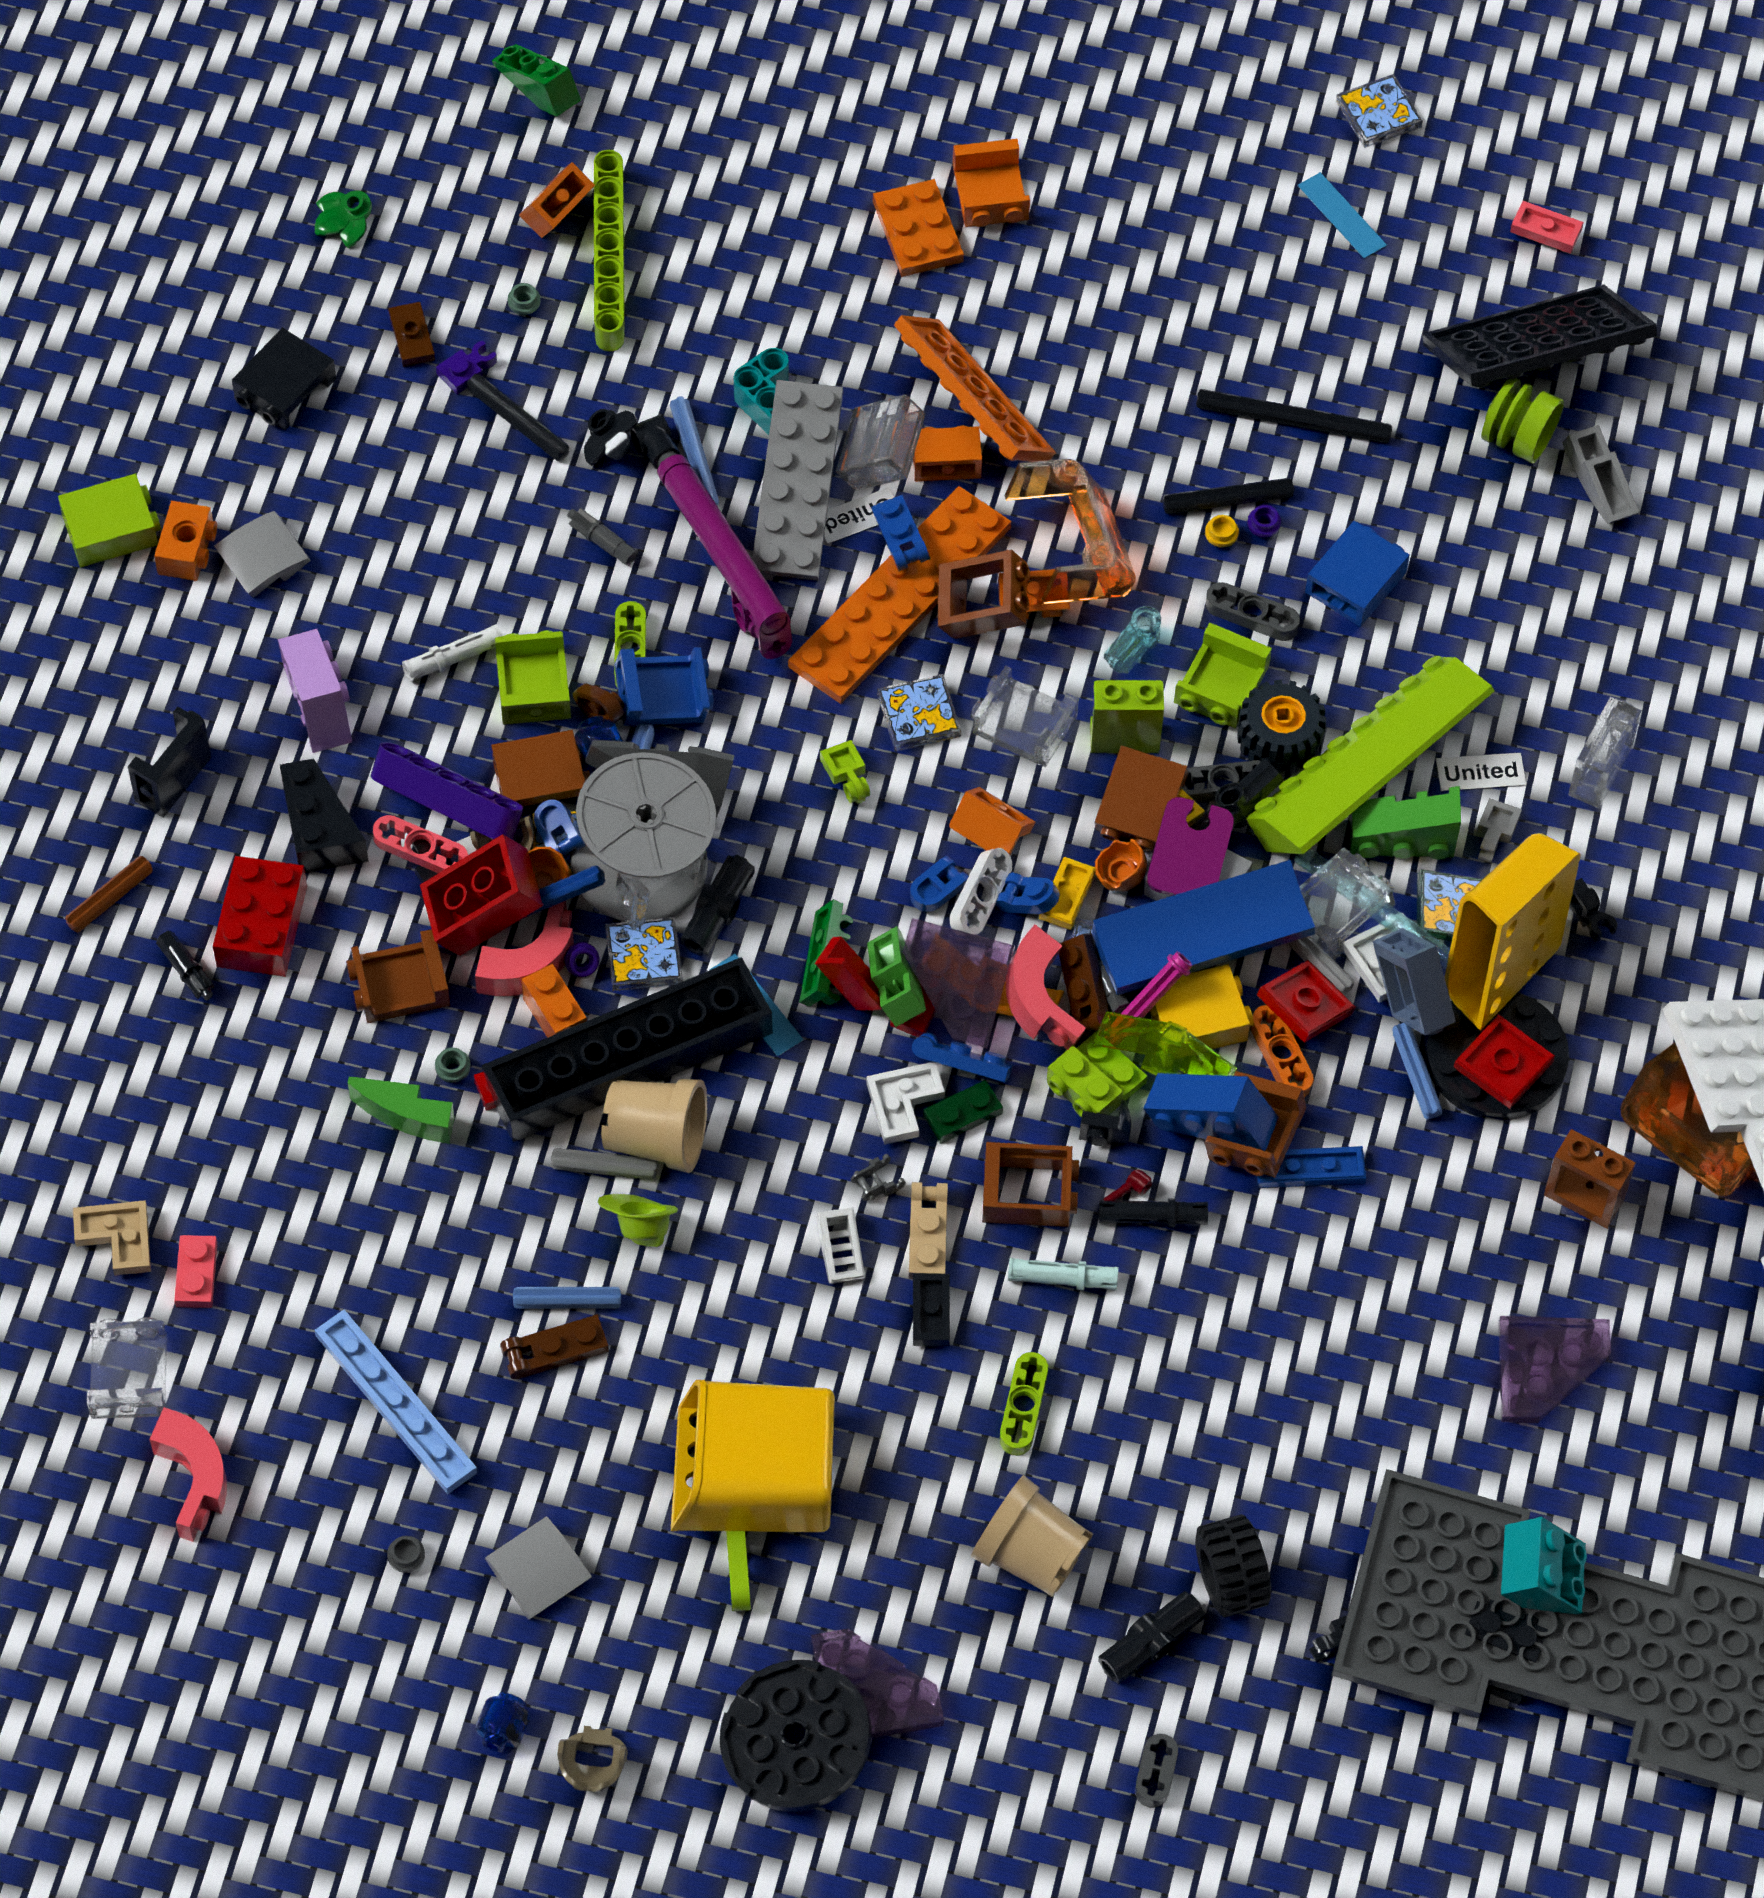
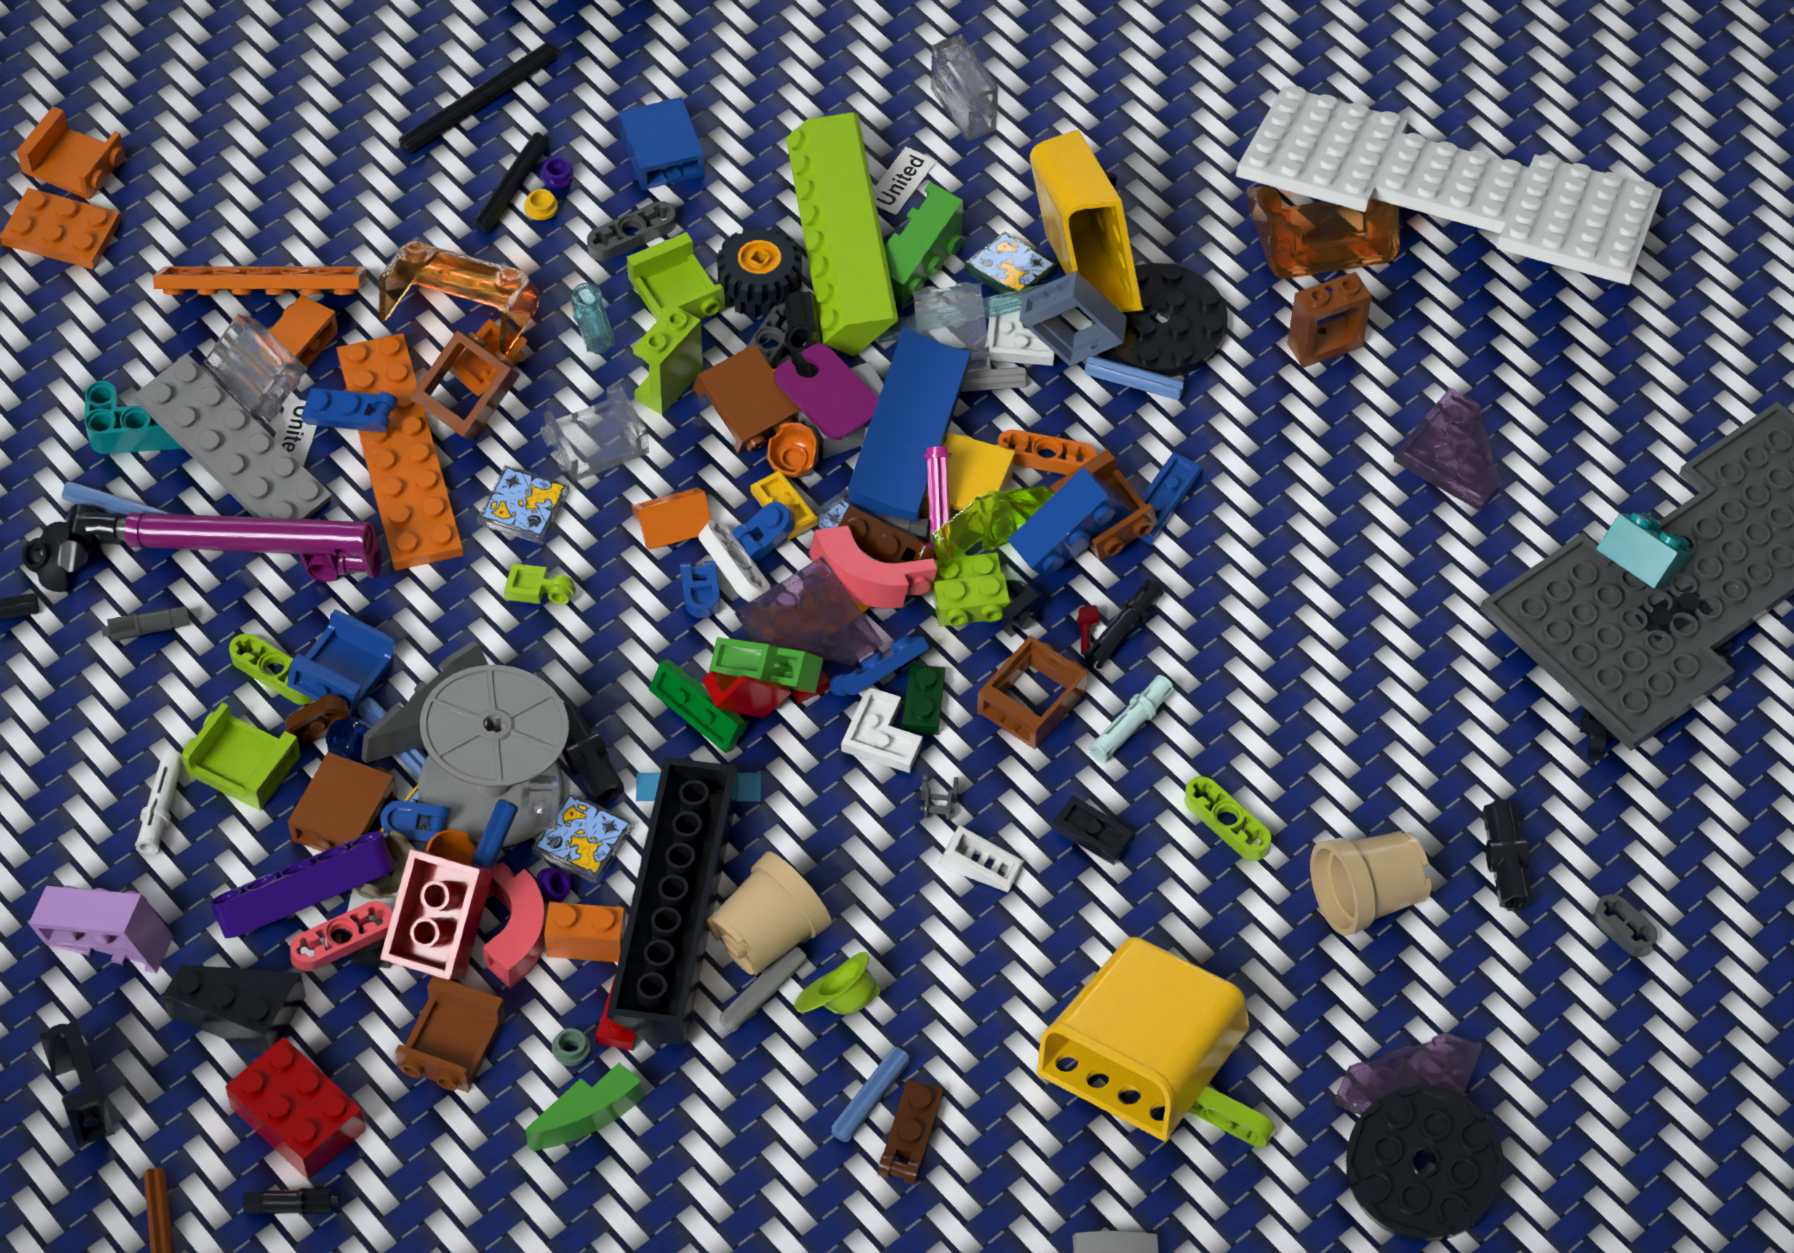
camera: 55 degrees left, 5 degrees down
tan plate [909,1182,948,1279] -> none
black tyre [1195,1514,1271,1617] -> none
red plate [1257,960,1356,1043] -> none
red plate [1454,1015,1555,1109] -> none
light grey plate [1477,798,1522,863] -> none

